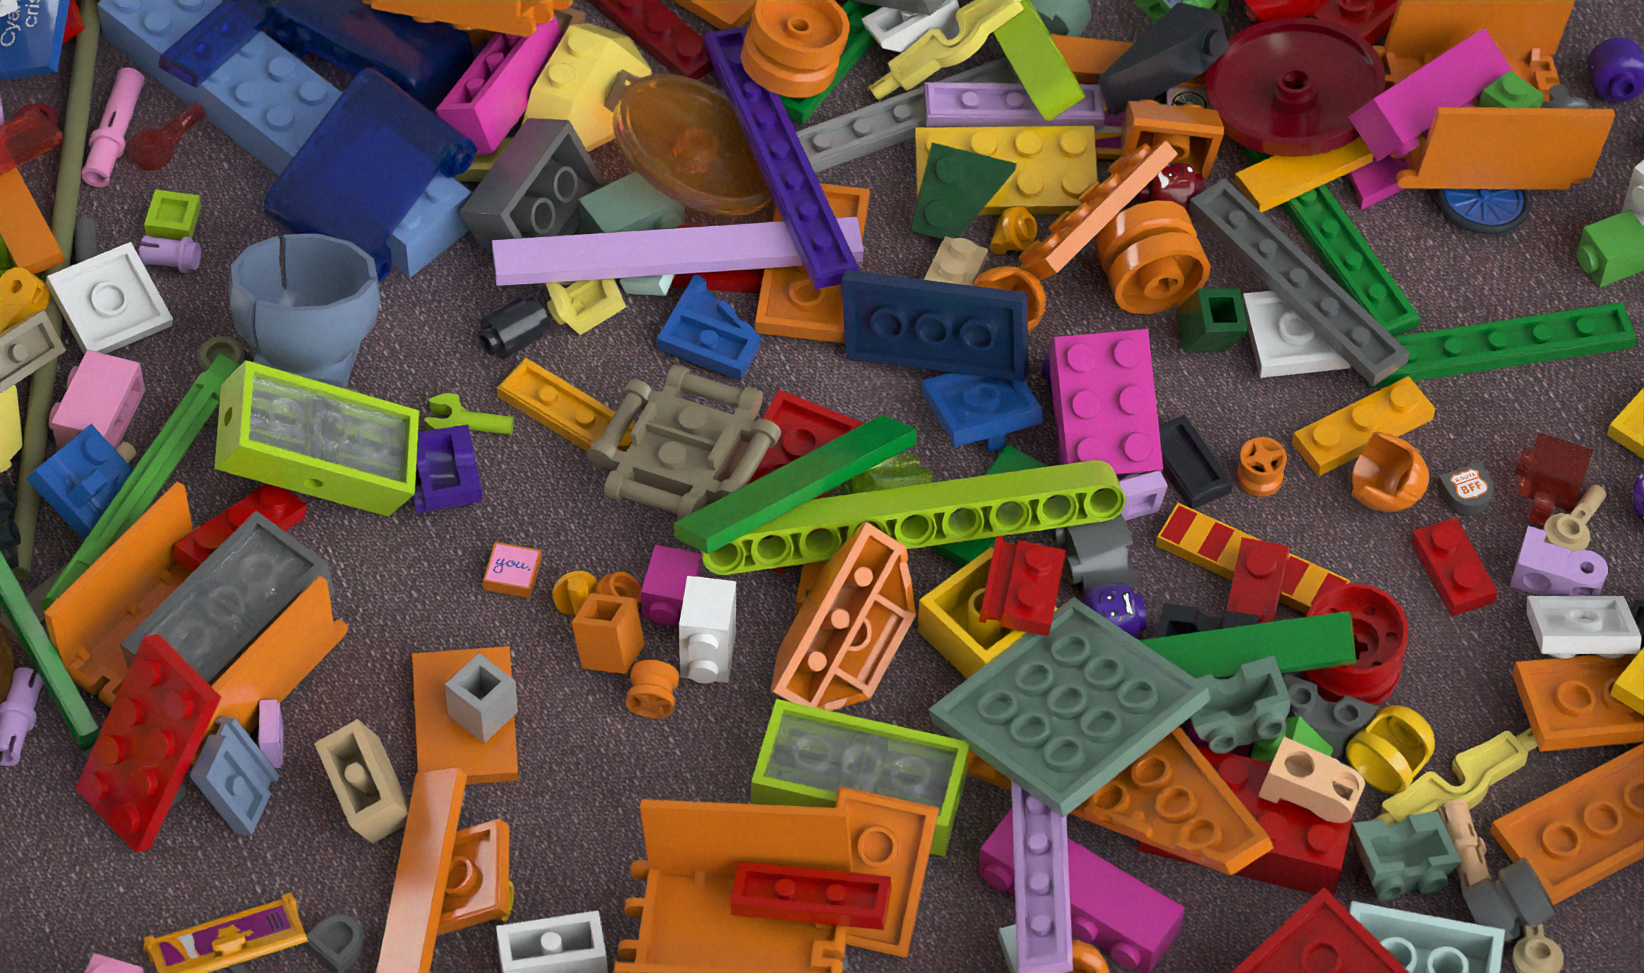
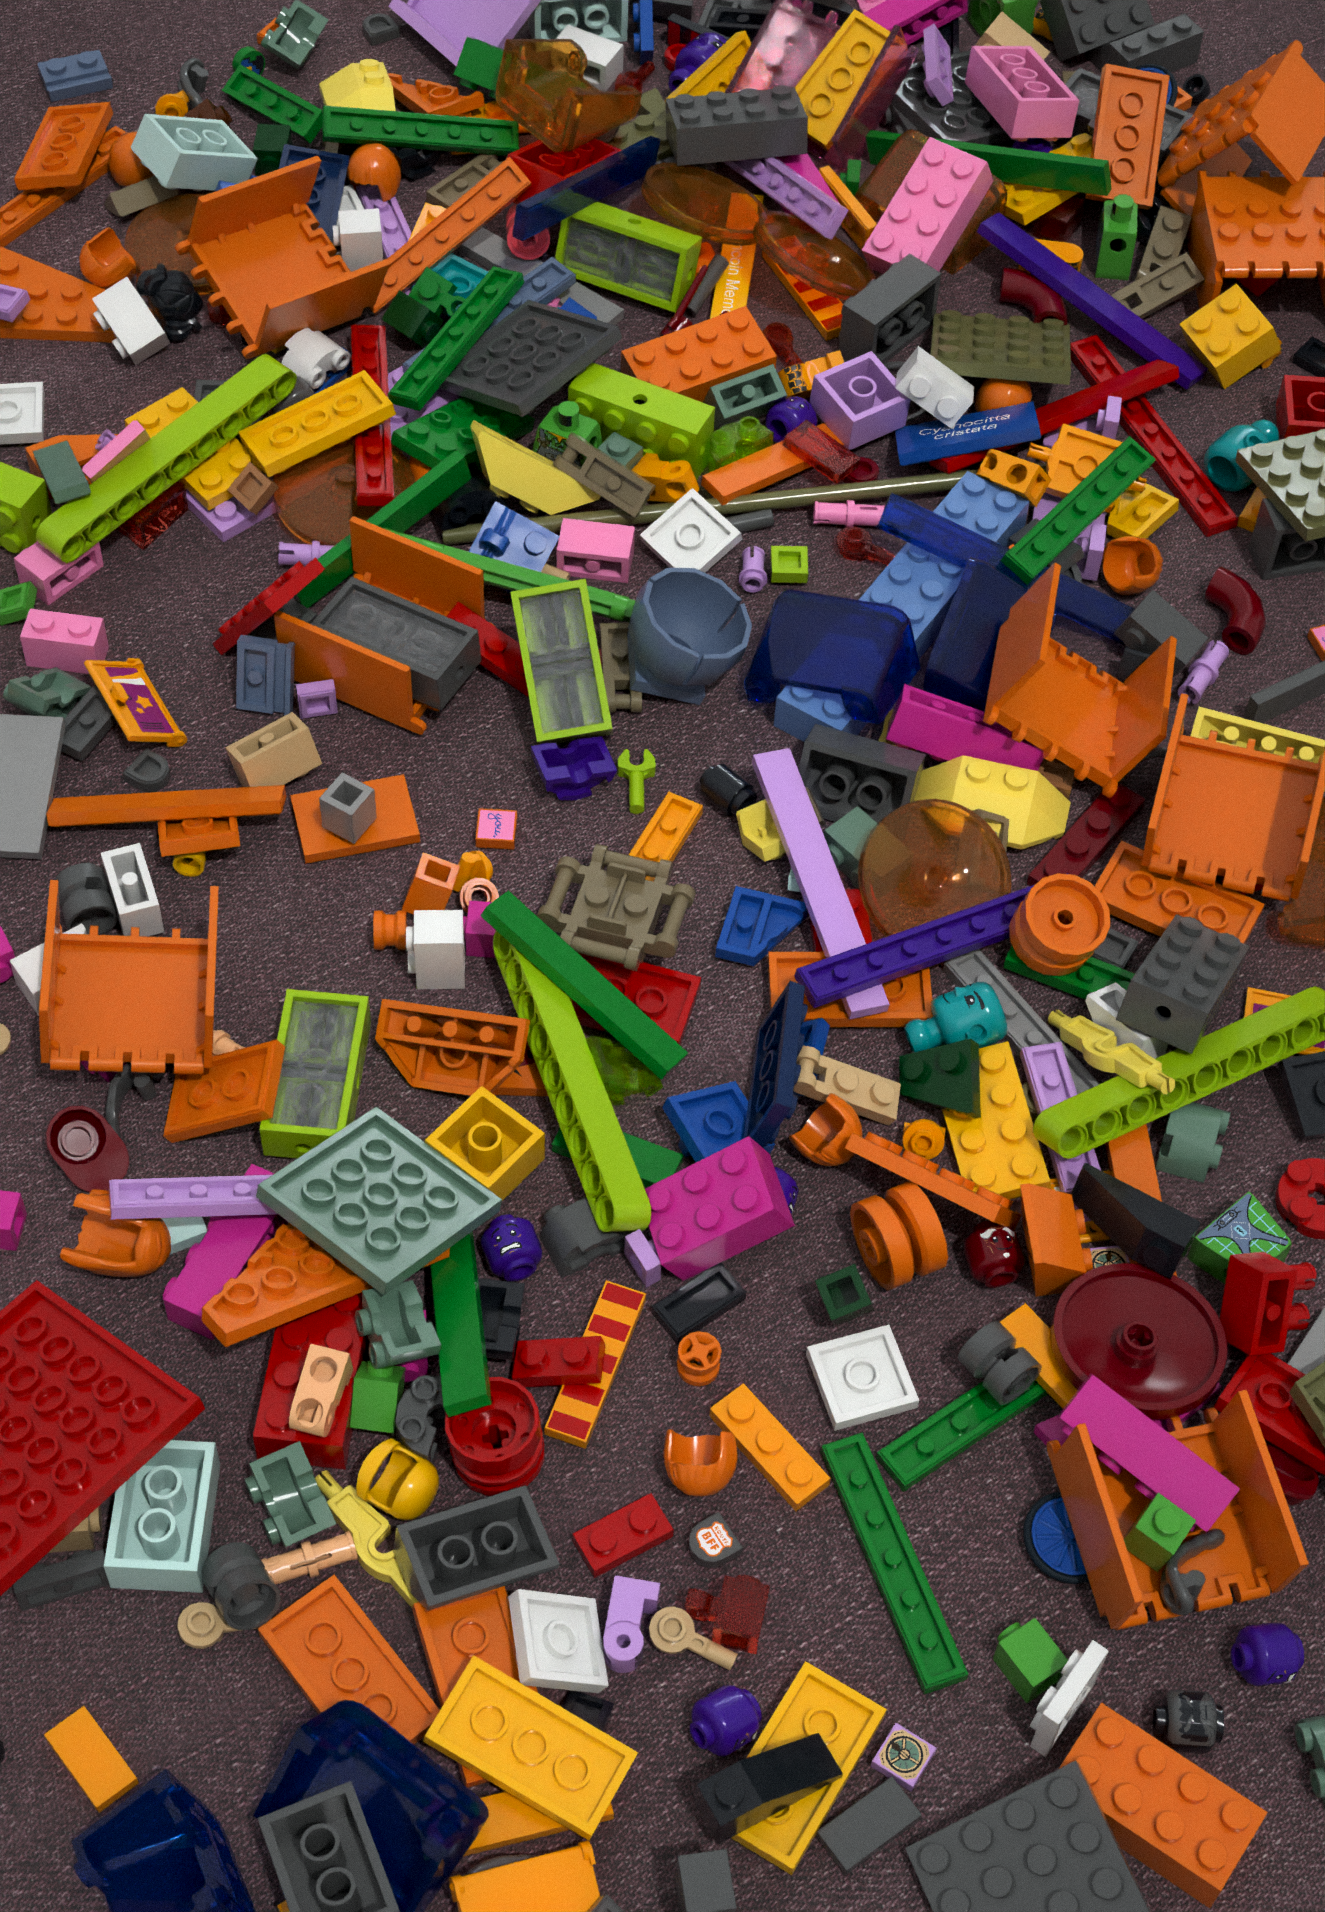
camera: 80 degrees right, 0 degrees up
red plate [730,861,892,930] -> none
red plate [979,536,1066,637] -> none
dark grey plate [1189,178,1410,386] -> none
none -> dark grey slope [393,1485,560,1611]
none -> teal piece [904,982,1008,1053]
none -> dark grey wheel [958,1321,1042,1405]

